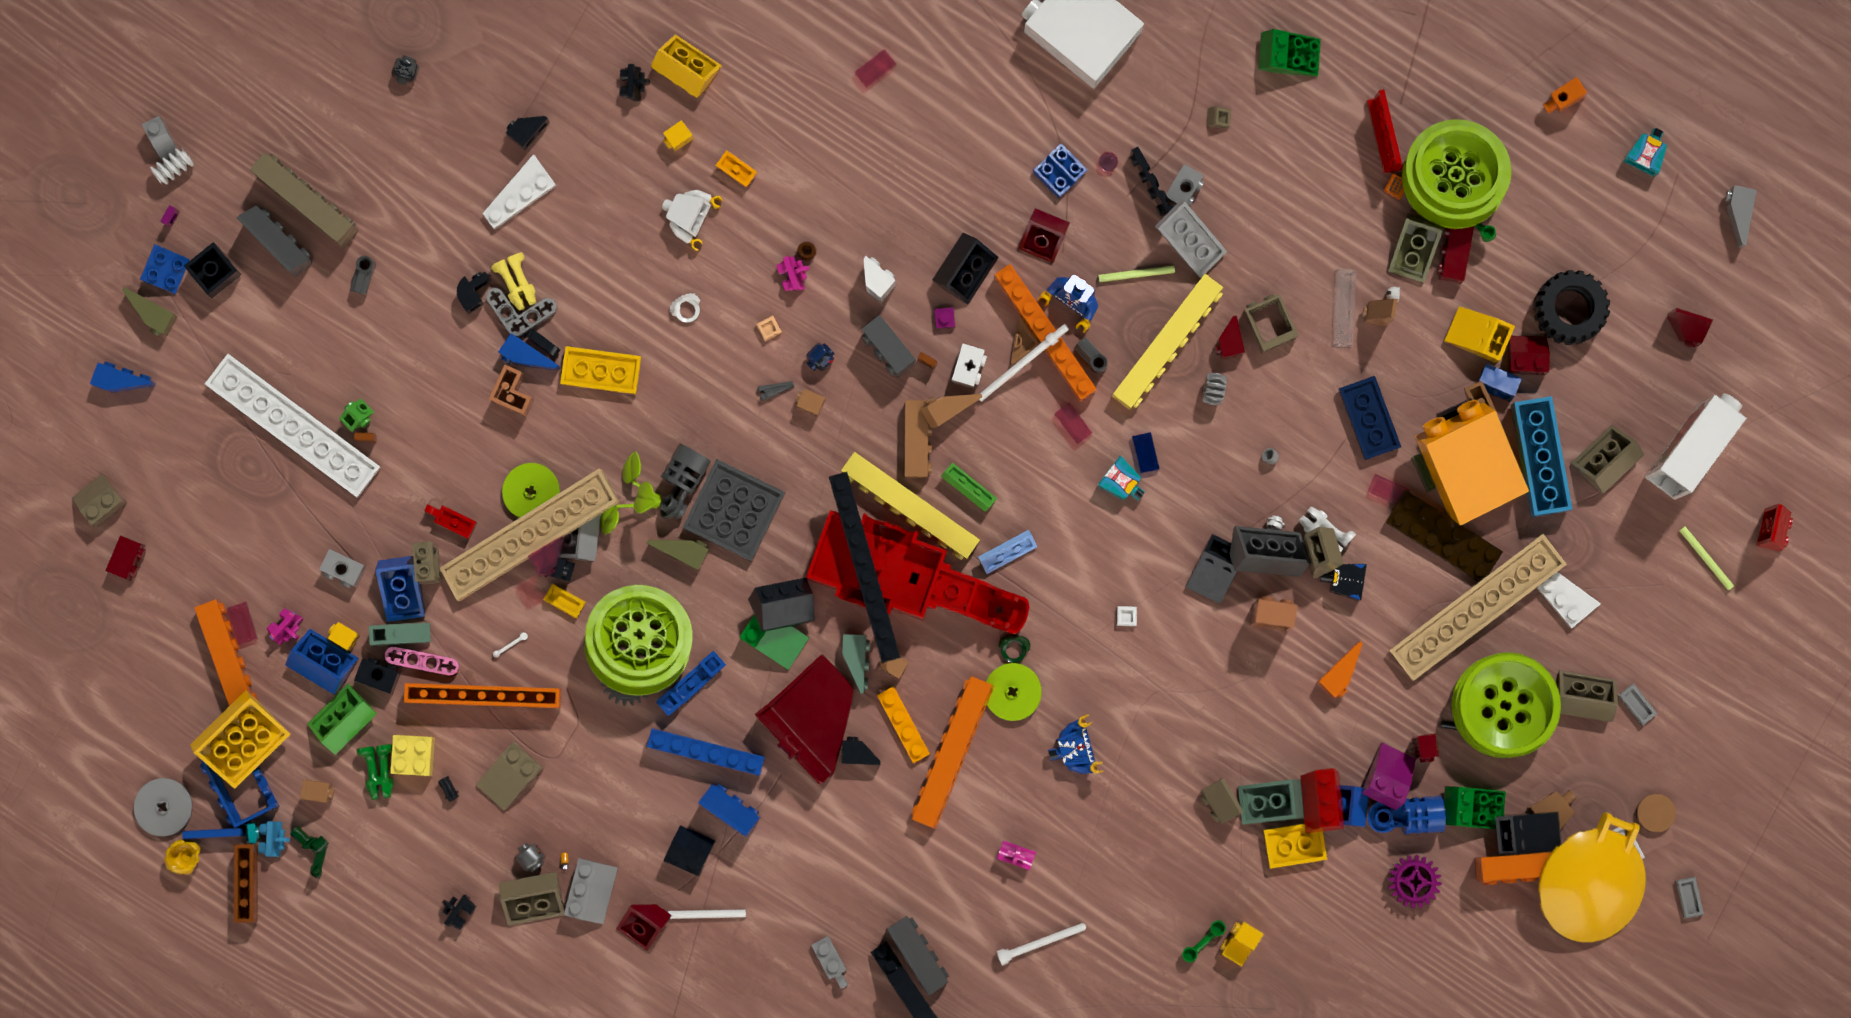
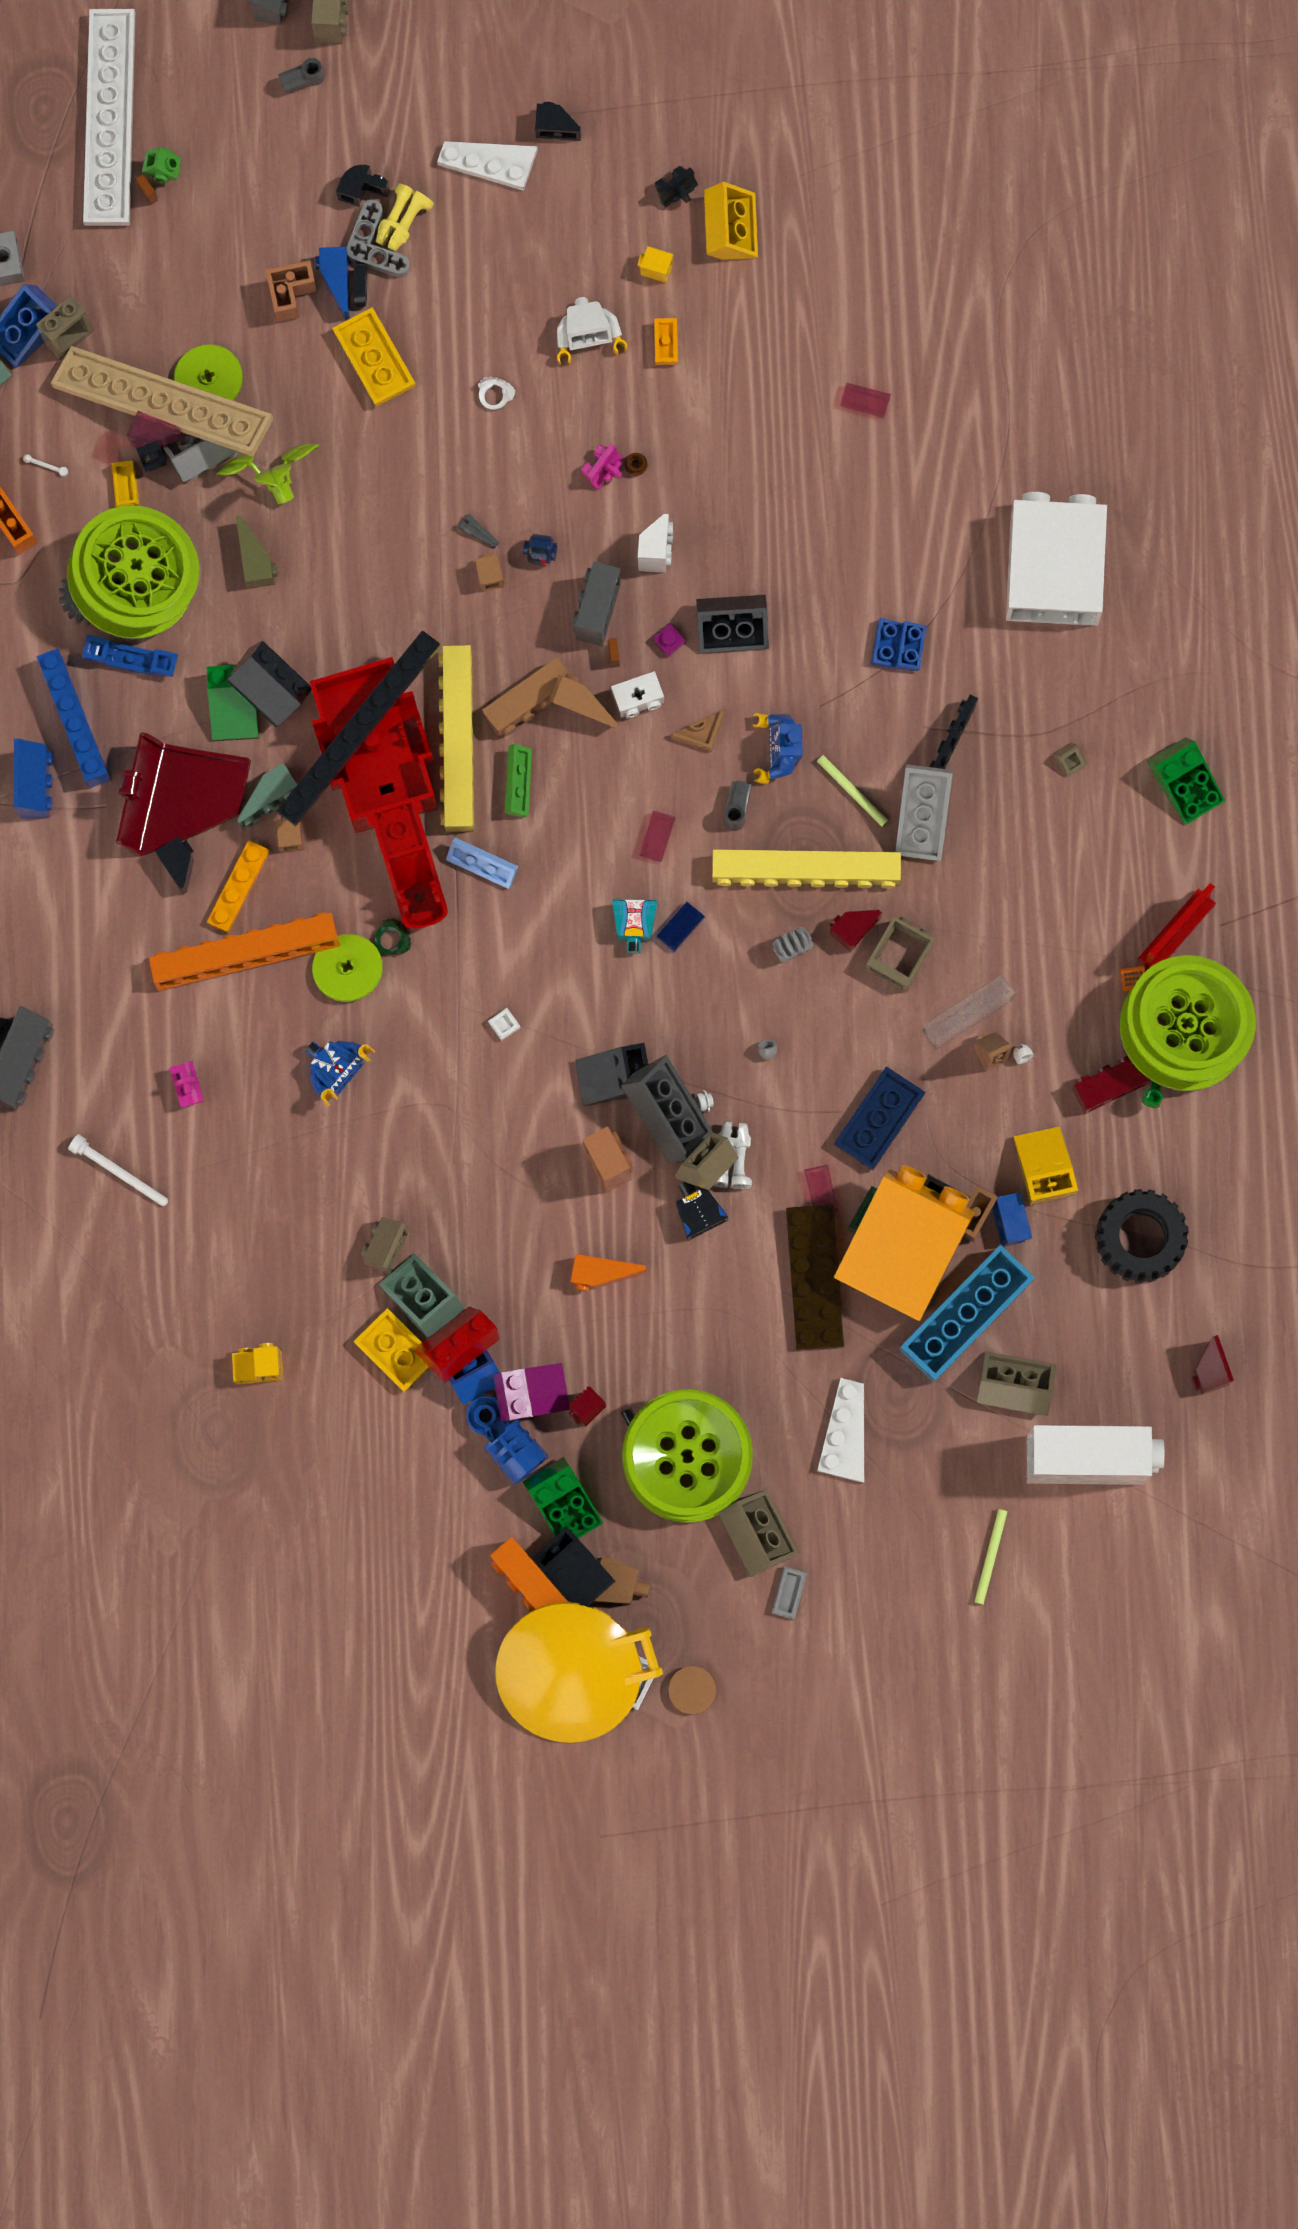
camera: 60 degrees right, 5 degrees down
red plate [424,504,477,539] -> none
dark grey cylinder [660,443,711,519] -> none
dark grey plate [682,459,785,562] -> none
light nougat tile [756,316,782,342] -> none
white bar [979,324,1069,401] -> none
orange brick [994,264,1097,402] -> none
dark red slope [1018,208,1070,263] -> none
clear pink tile [1099,152,1118,172] -> none
light grey brick [1166,164,1204,207] -> none
green bar [1182,920,1226,963] -> none
magenta gear [1387,855,1442,909] -> none
olive slope [1388,213,1443,283] -> none
tan plate [1389,534,1567,681] -> none
dark red slope [1507,336,1550,375] -> none
light grey tile [1675,877,1704,919] -> none
red slope [1757,504,1793,551] -> none

